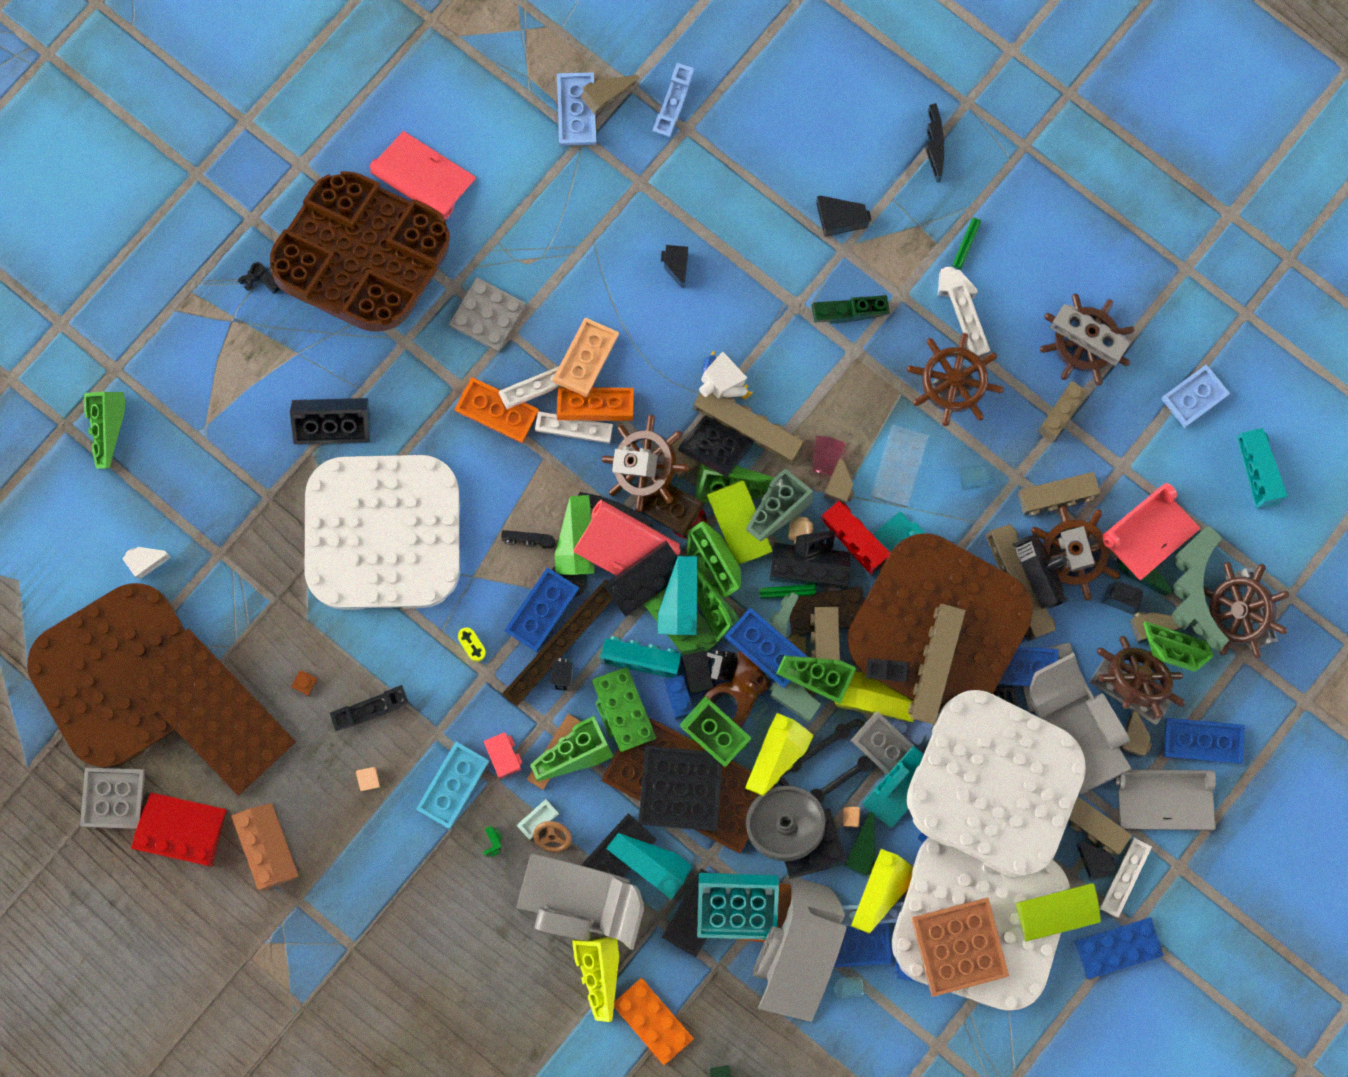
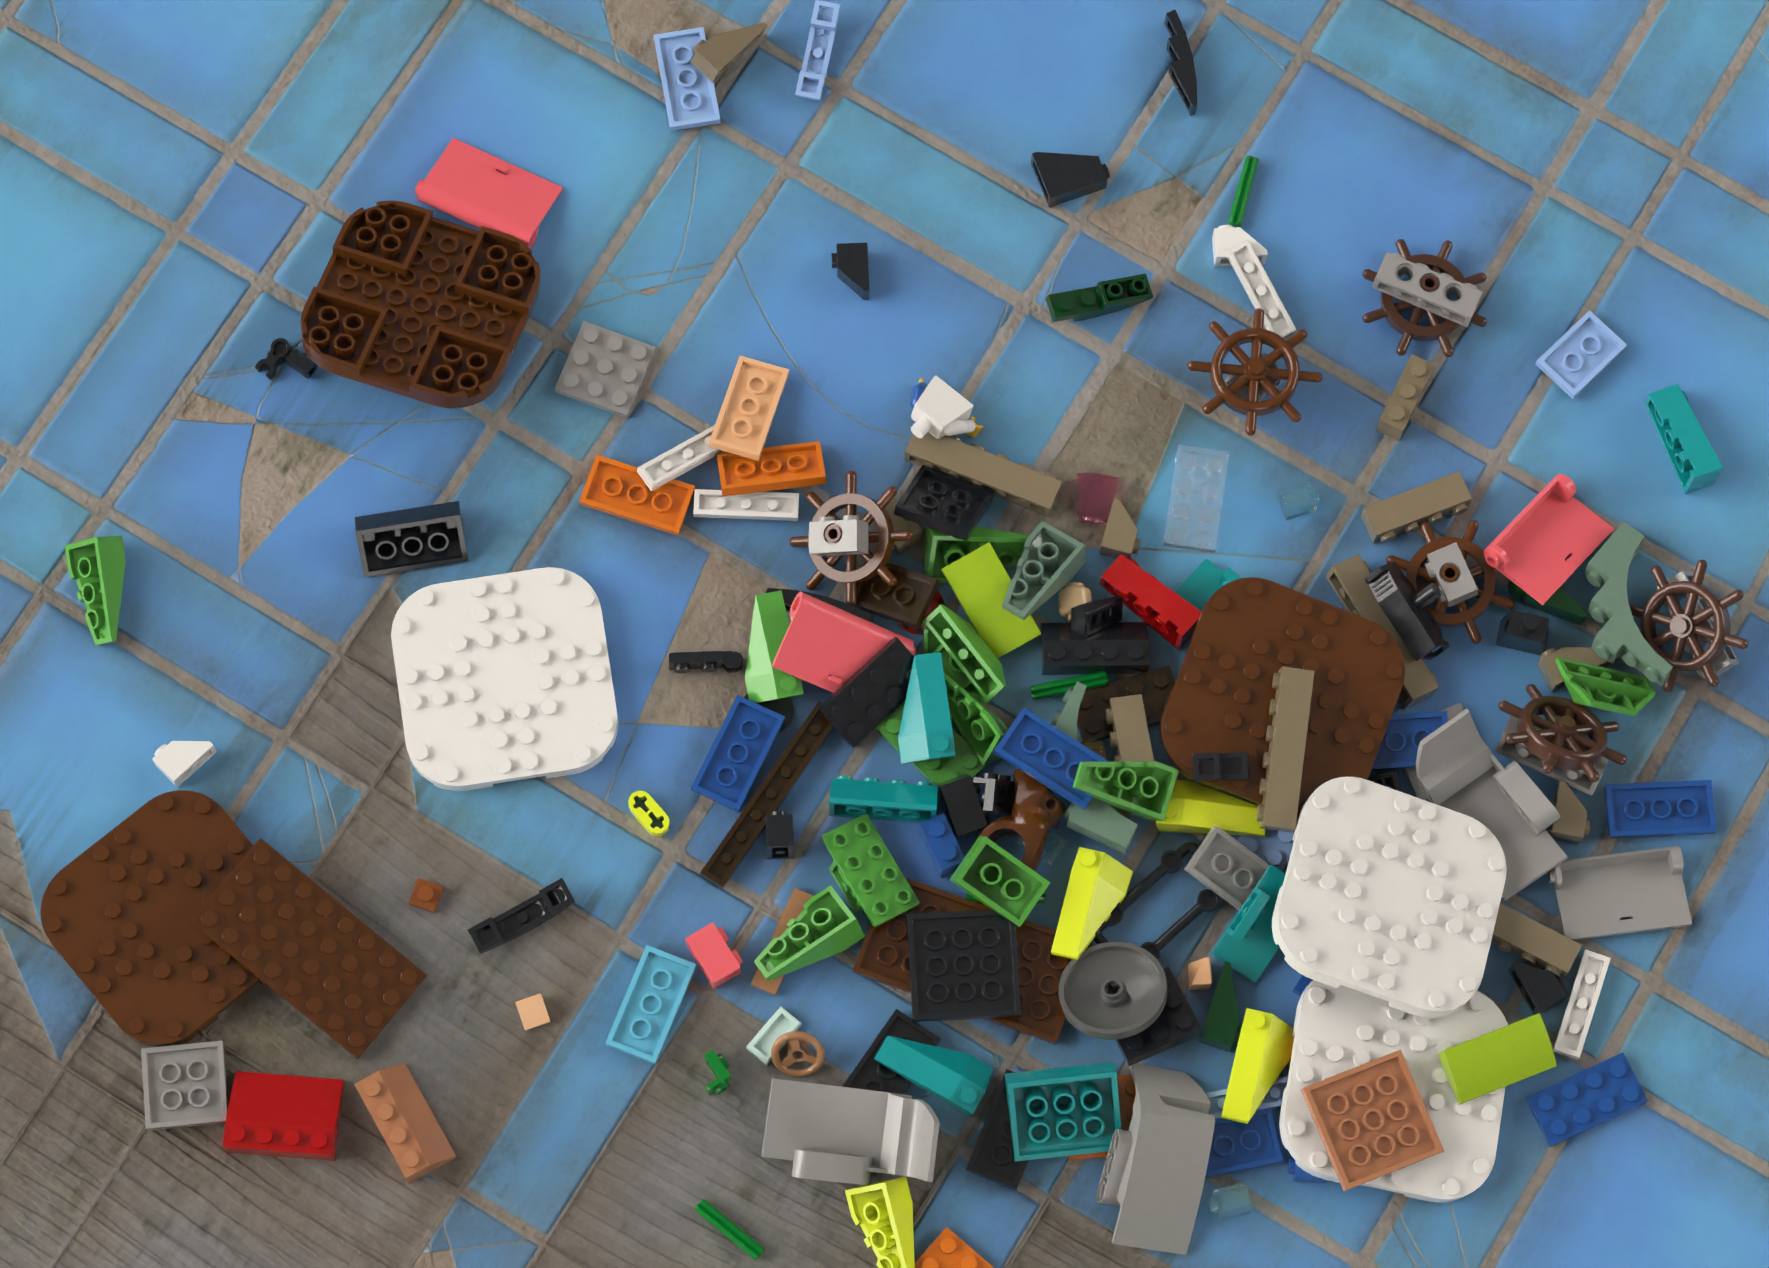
camera: 10 degrees left, 5 degrees down
none -> green axle [695,1199,764,1260]

